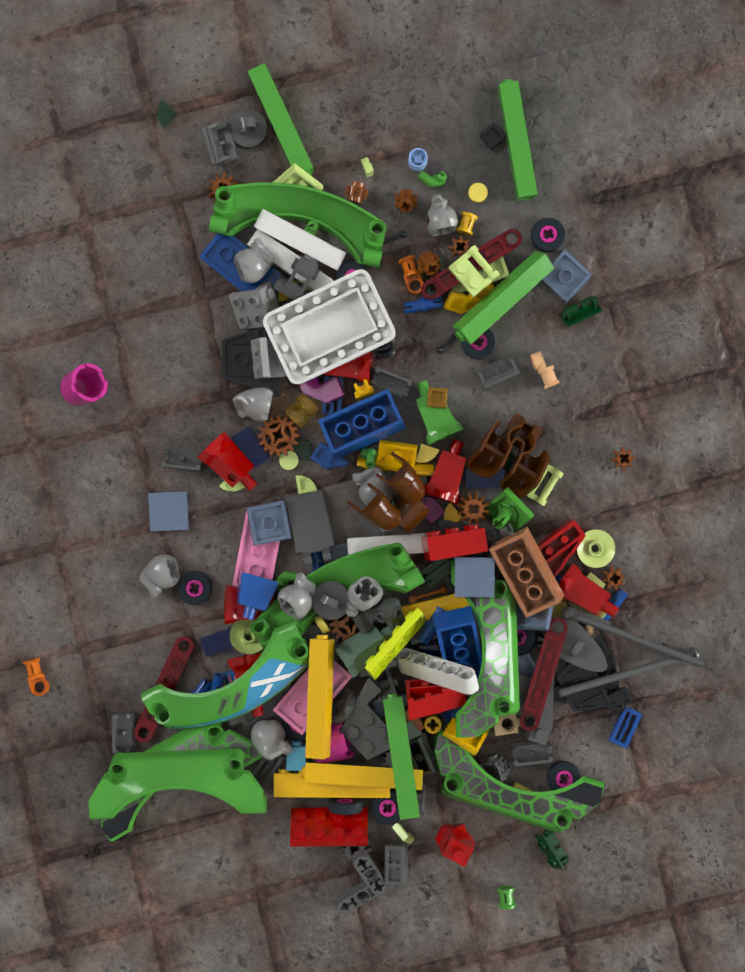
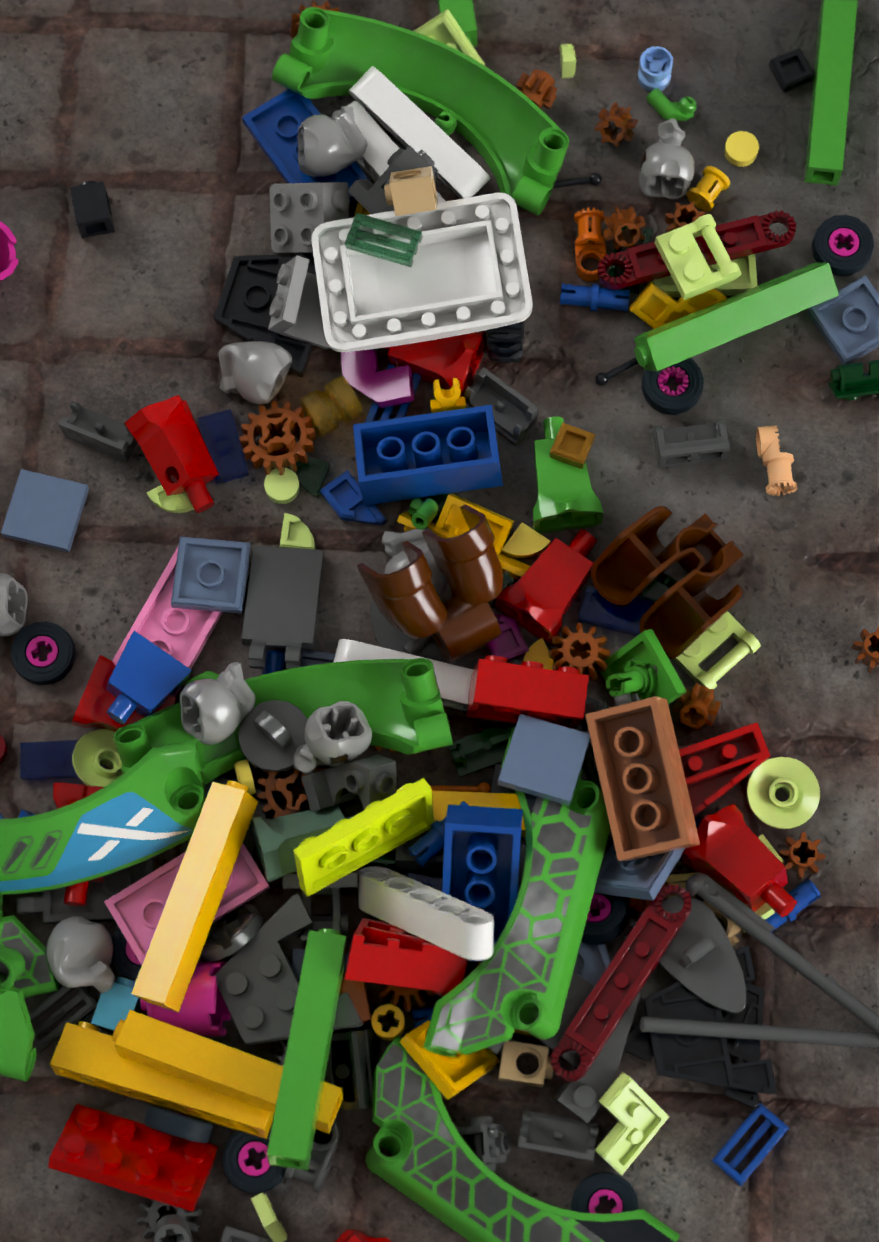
camera: 25 degrees right, 15 degrees down
none -> black brick [70,181,115,238]
none -> clear green tile [345,213,423,267]
none -> tan brick [384,166,438,216]
none -> yellowish green tile [595,1072,669,1175]
none -> dark orange gear [673,683,721,730]

